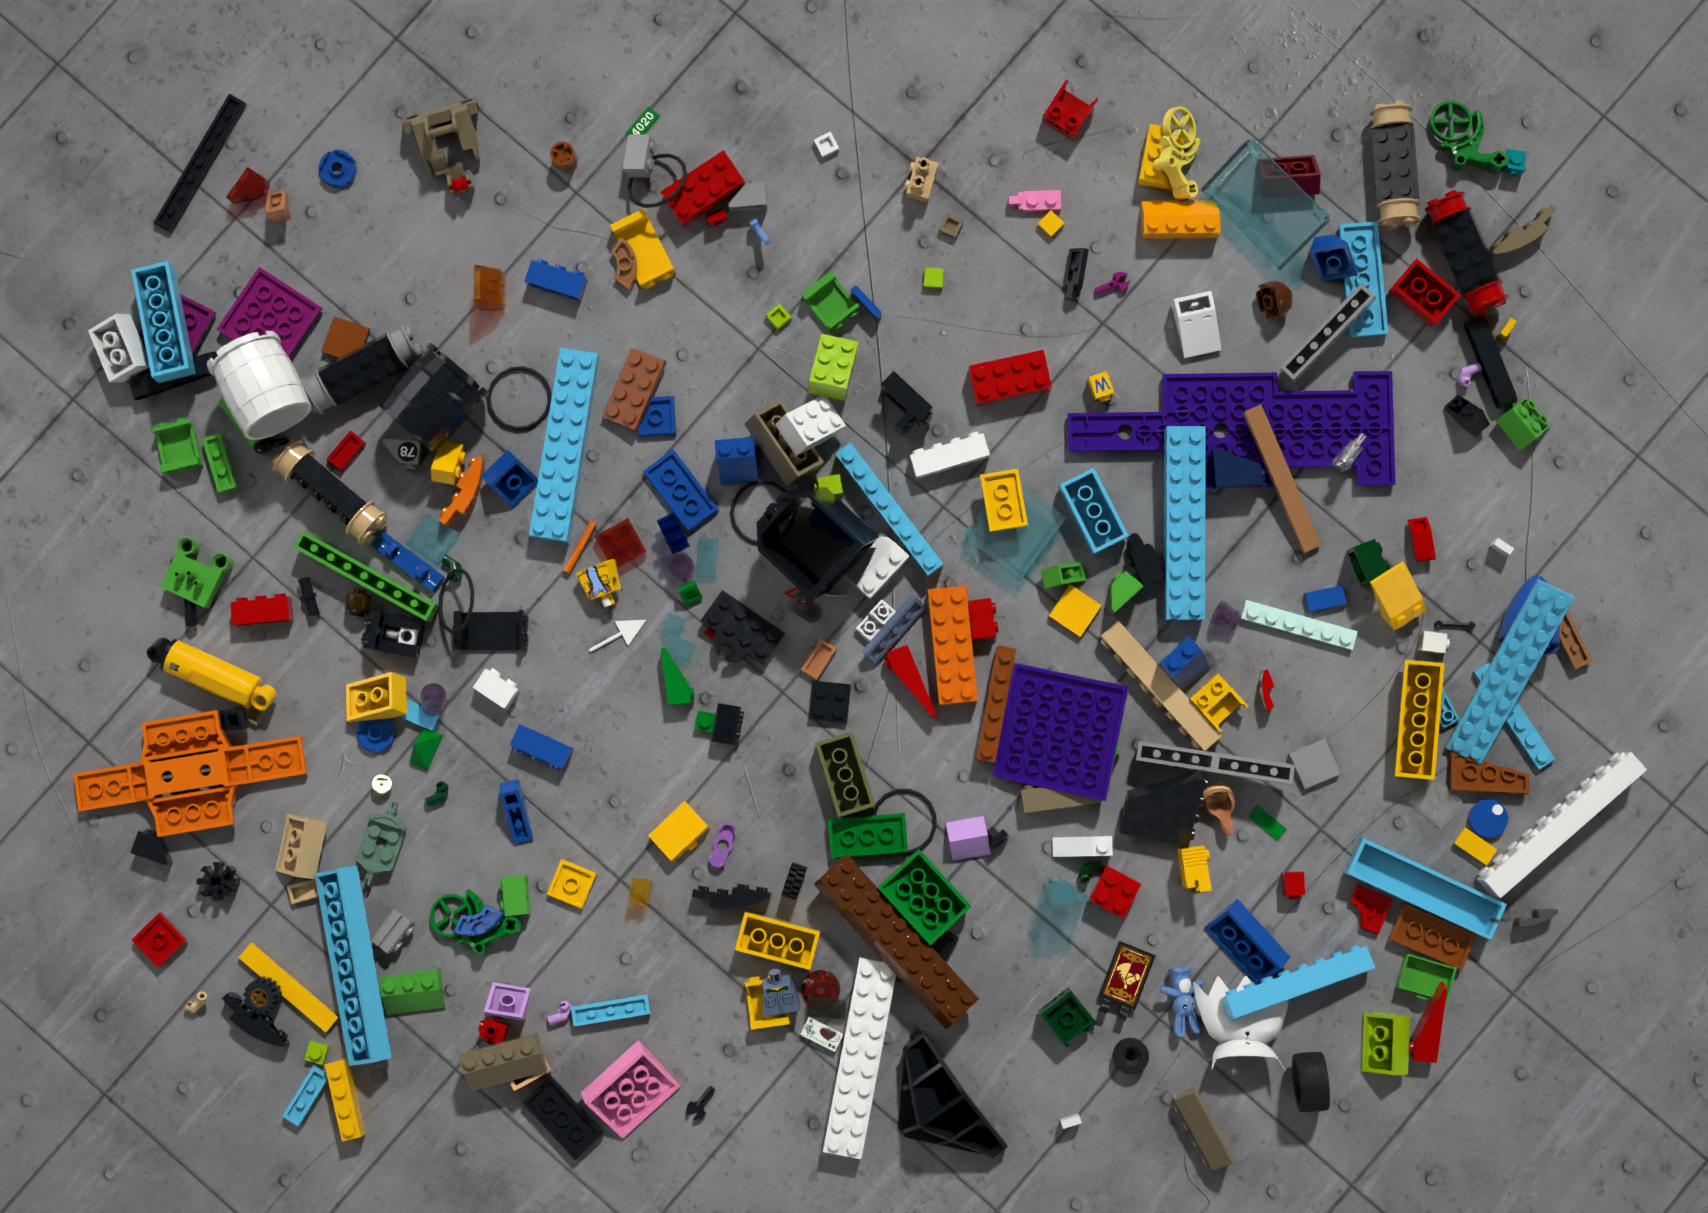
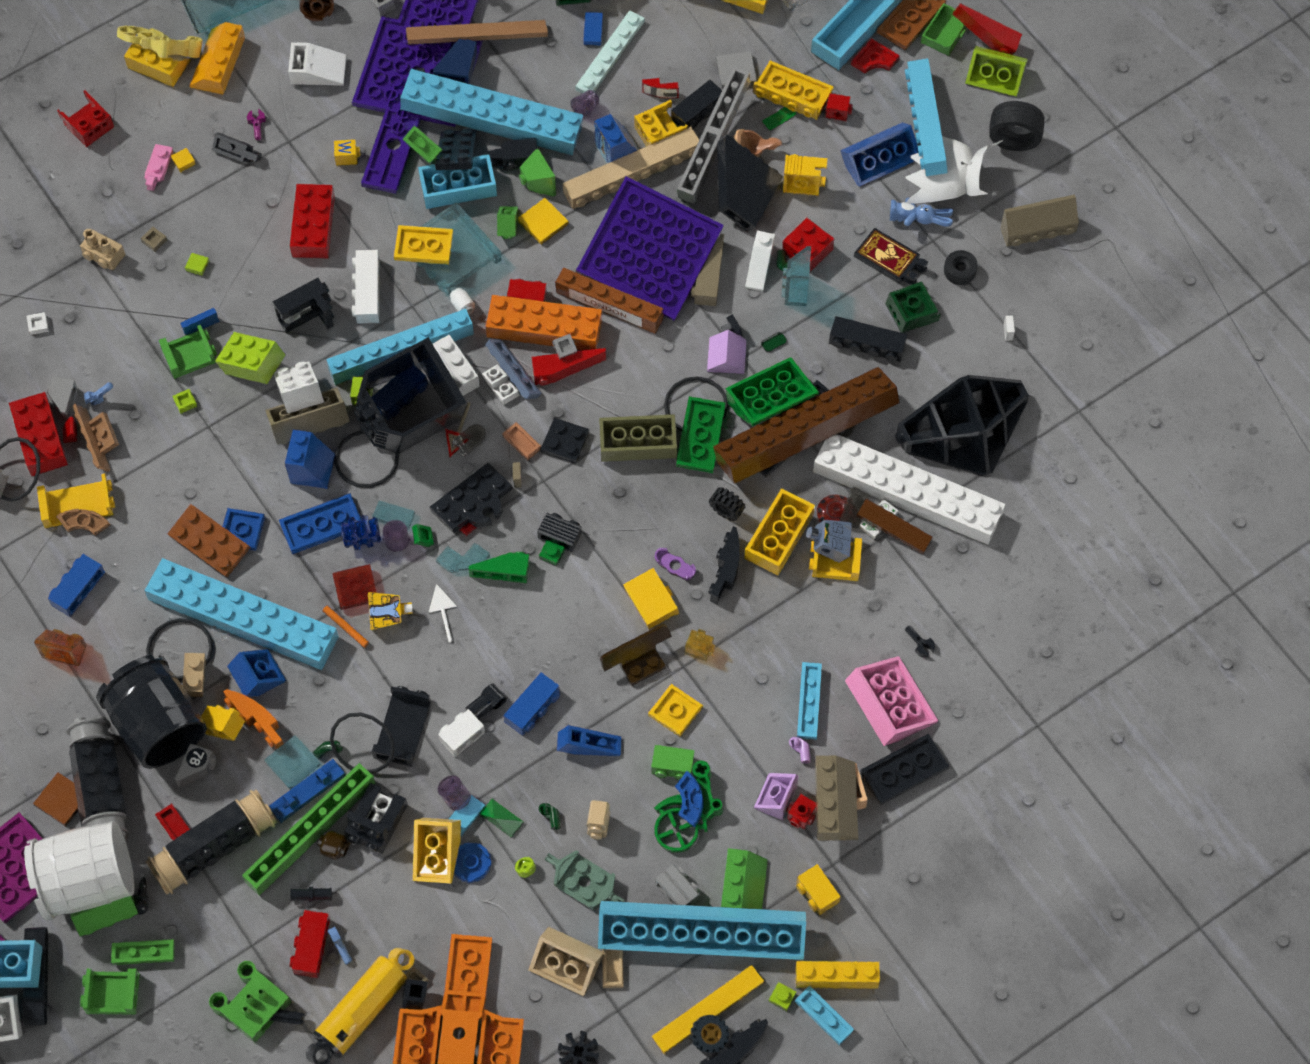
camera: 85 degrees left, 20 degrees down
none -> medium nougat bracket [73,404,119,472]
none -> tan brick [182,653,206,697]
none -> medium blue bar [328,927,352,964]
none -> bright green panel [403,125,442,165]
none -> black plate [435,129,477,171]
none -> white brick [450,288,475,315]
none -> black piece [465,683,507,720]
none -> dark tan tile [512,462,522,488]
none -> light grey tile [552,334,577,359]
none -> tan brick [587,800,610,840]
none -> dark brown plate [600,624,672,686]
none -> black brick [671,80,722,129]
none -> yellow bracket [753,61,834,120]
none -> dark green piece [761,332,787,352]
none -> yellow brick [796,864,841,916]
none -> black brick [829,316,907,362]
none -> reddish brown tile [856,499,932,554]

